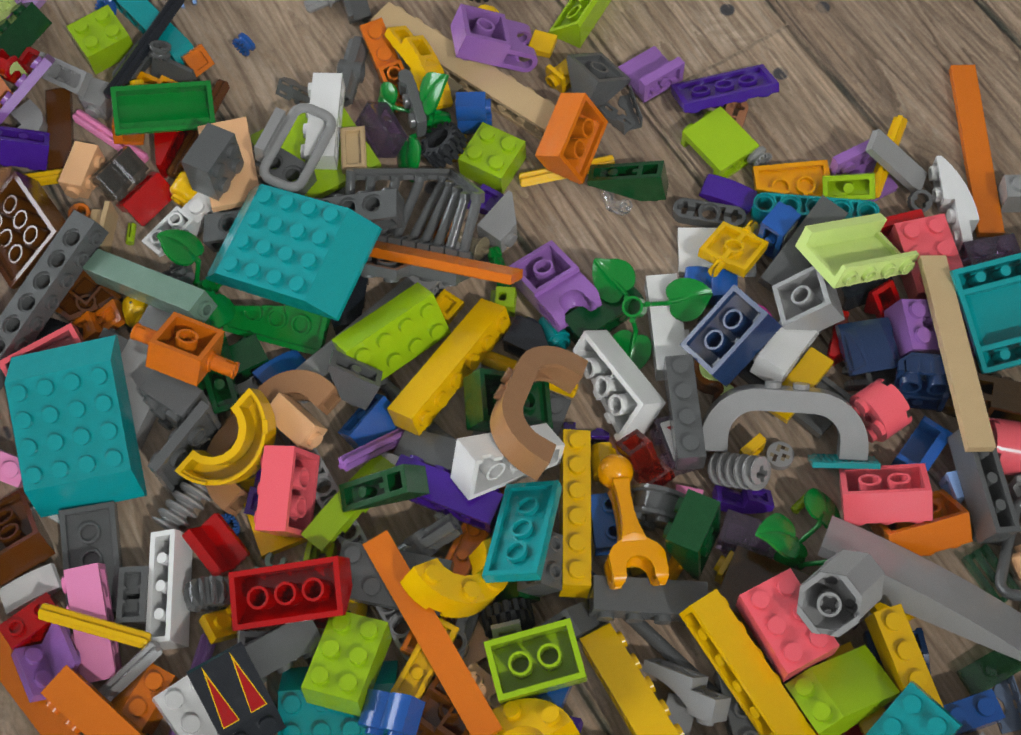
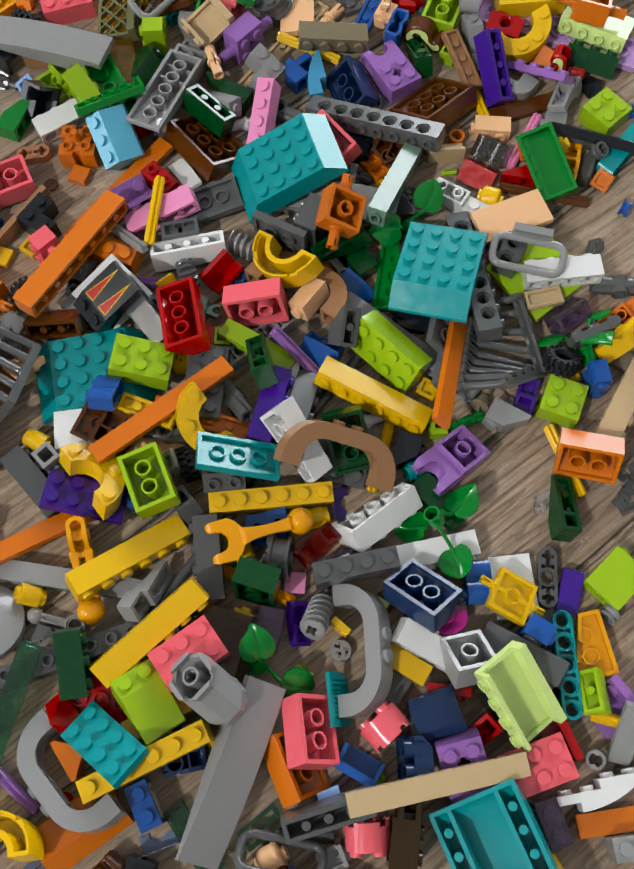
camera: 80 degrees right, 5 degrees up
dark grey brick [181,123,244,201] -> none
none -> black slope [581,76,602,99]

